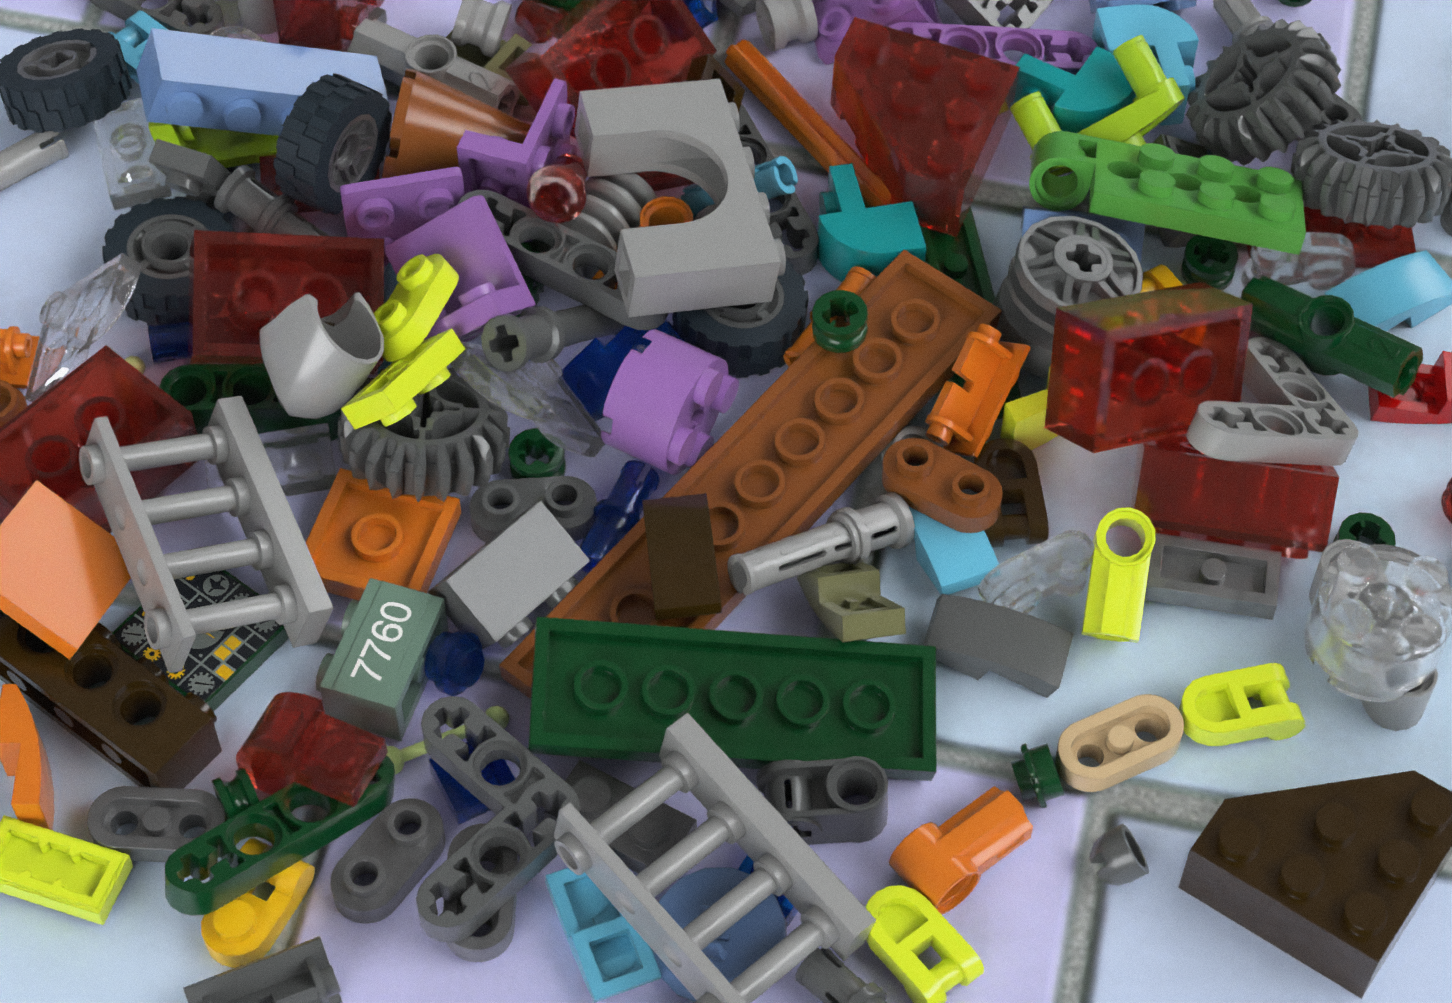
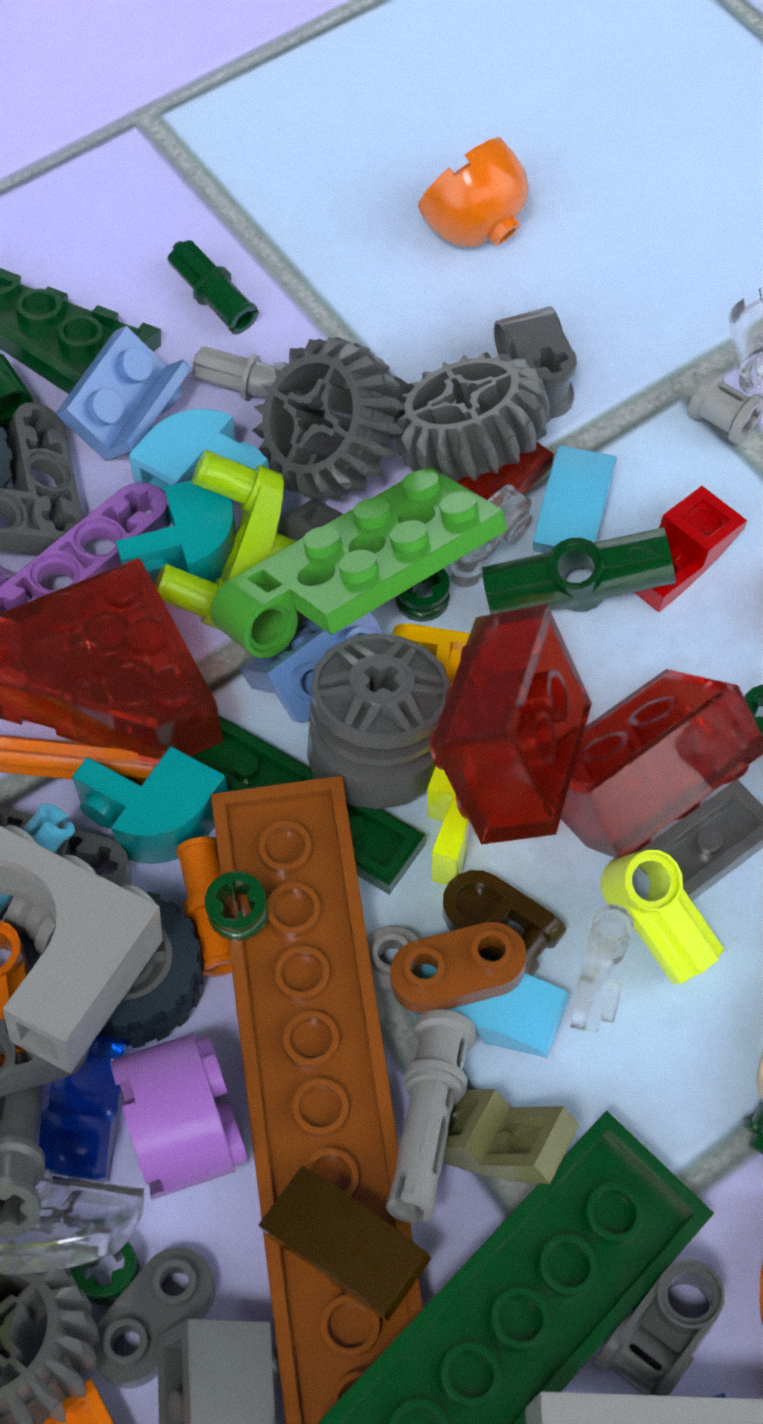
camera: 45 degrees left, 5 degrees up
clear blue axle [579,460,660,574] -> none
dark grey slope [923,594,1073,698] -> none
orange hinge [925,323,1031,458] -> none
light grey beam [1186,337,1358,466] -> none

